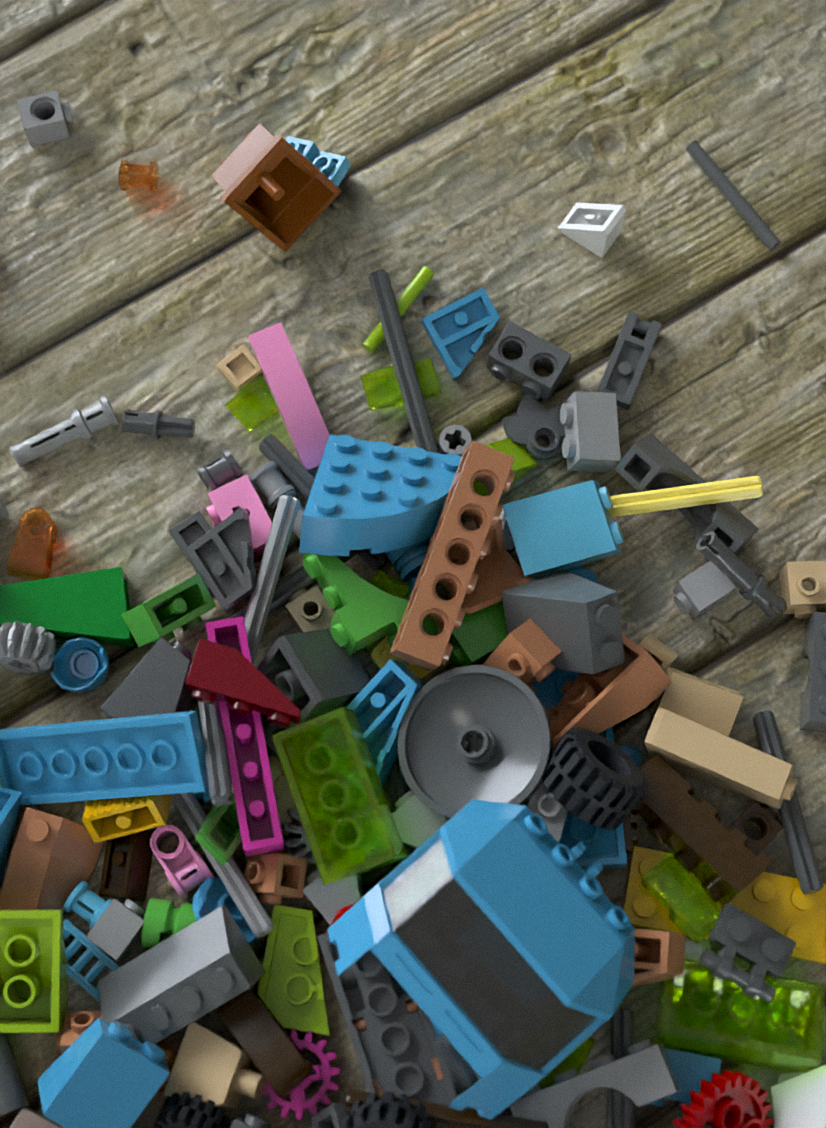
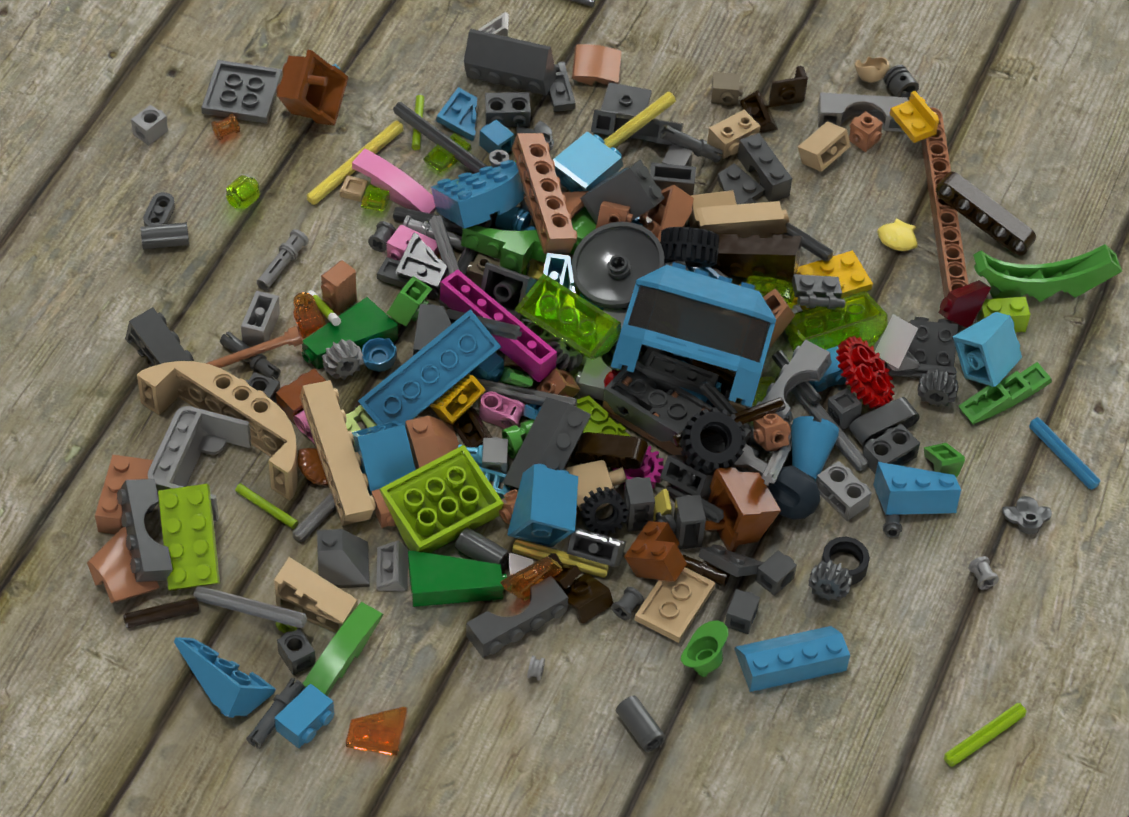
camera: 35 degrees left, 20 degrees down
dark grey axle [122,409,195,439] -> none
dark red slope [185,639,302,727] -> none
light grey brick [560,391,621,473] -> none
none -> dark grey plate [201,60,282,124]
none -> clear neon green head [226,175,260,209]
none -> bar [306,290,341,326]
none -> light yellow axle [307,120,403,205]
none -> nougat brick [321,260,357,315]
none -> dark grey slope [463,29,557,95]
none -> dark azure brick [479,120,514,154]
none -> nougat slope [572,44,621,86]
none -> dark grey plate [601,82,652,115]
none -> dark grey brick [650,162,696,195]
none -> dark grey wing [717,163,765,205]

